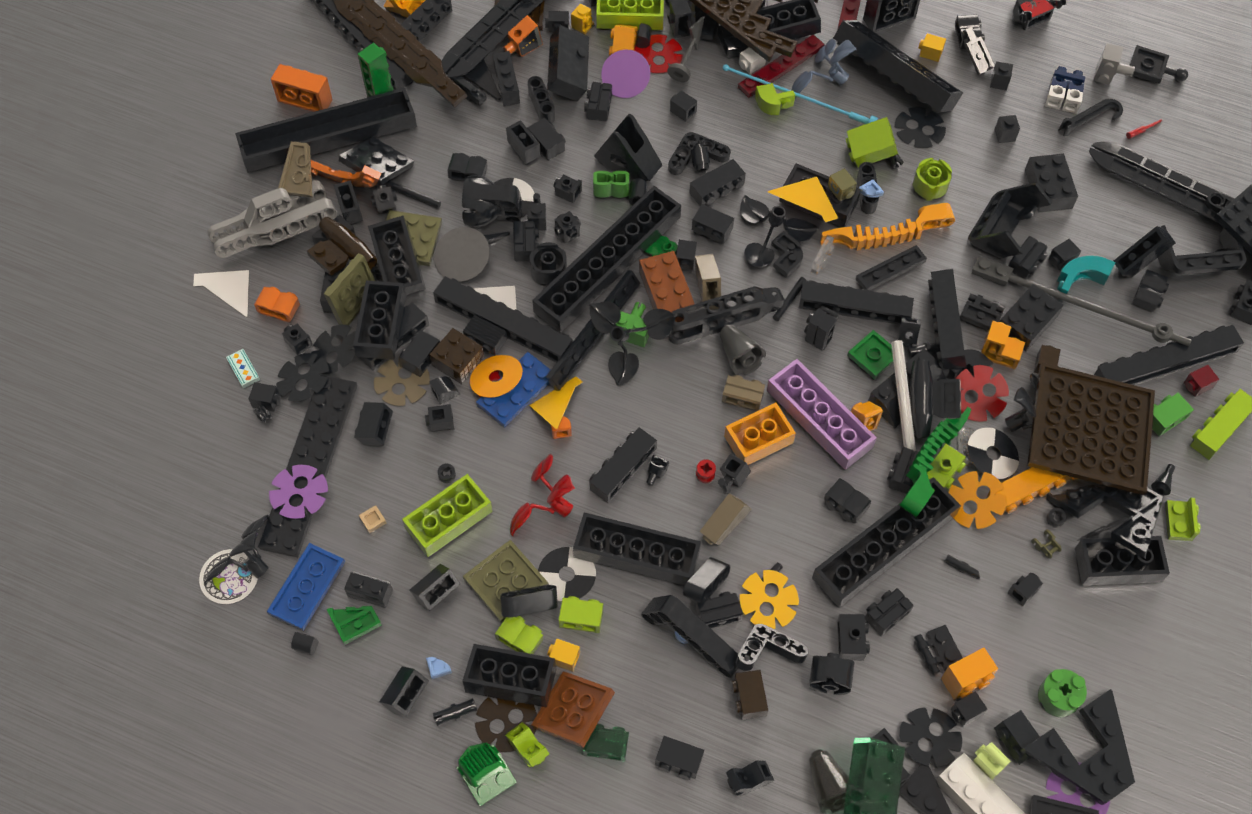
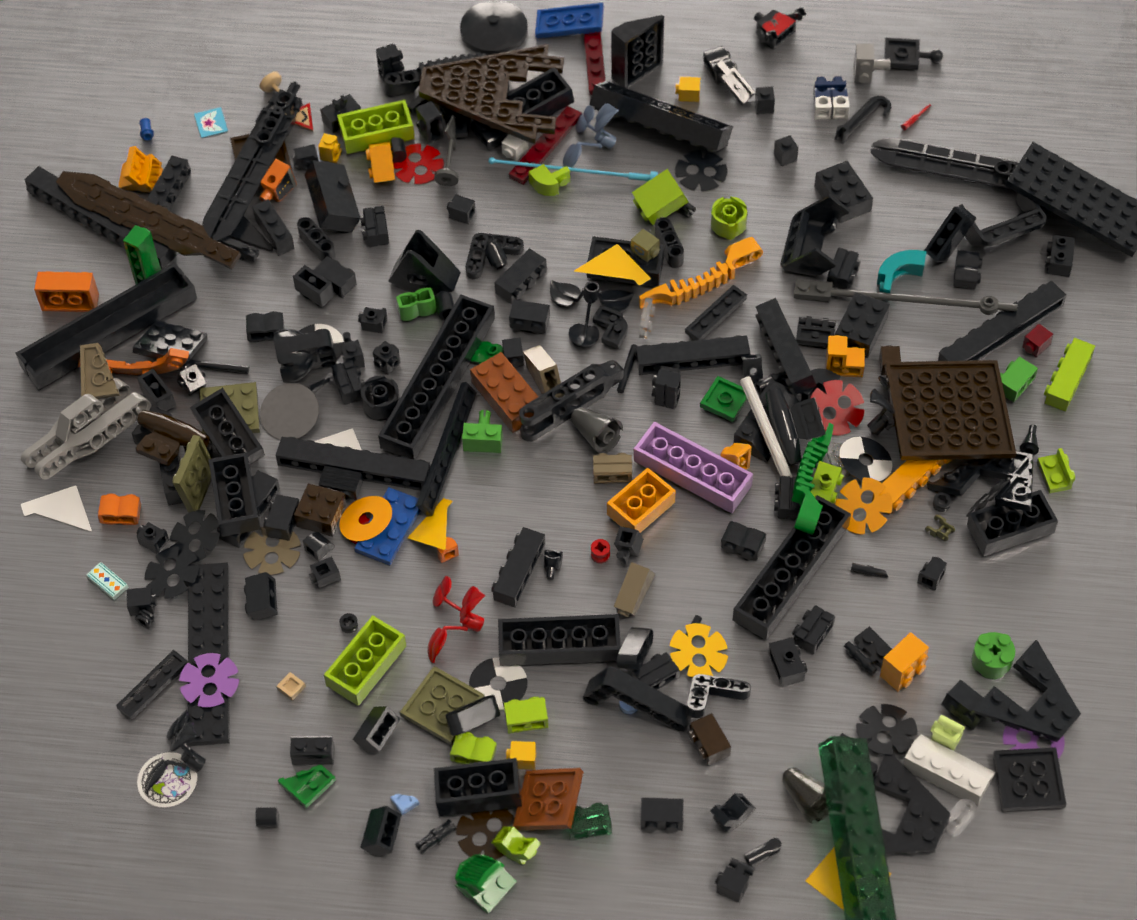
camera: 15 degrees left, 5 degrees down
blue plate [267,543,345,631] -> none
black plant [589,302,676,385] -> none
medium lavender sticker [601,49,650,98] -> none
black brick [810,653,855,695] -> none
light blue tile [859,180,884,198] -> none
black brick [951,691,988,727] -> none
black brick [1048,239,1081,271] -> none
none -> black plate [116,649,188,721]

